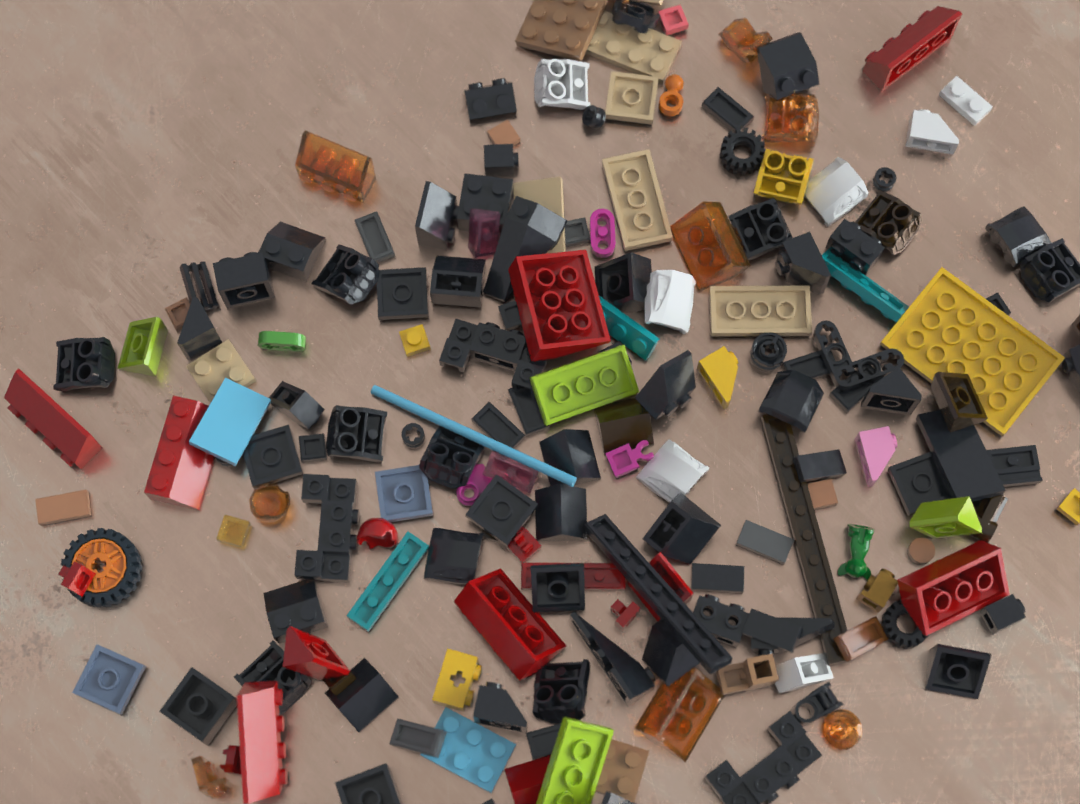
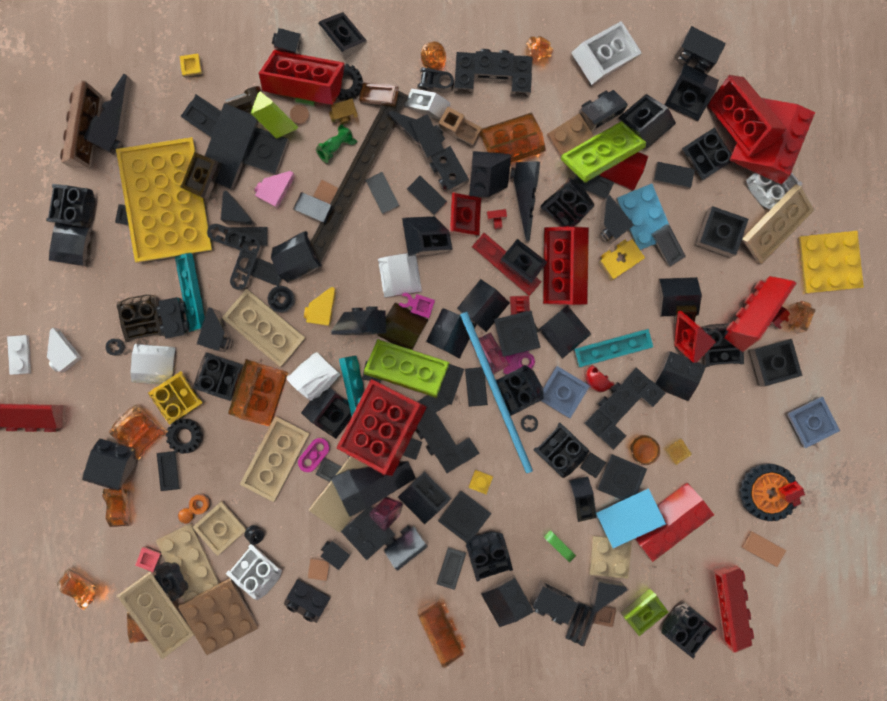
camera: 140 degrees left, 15 degrees up
black tile [584,514,733,675] -> none

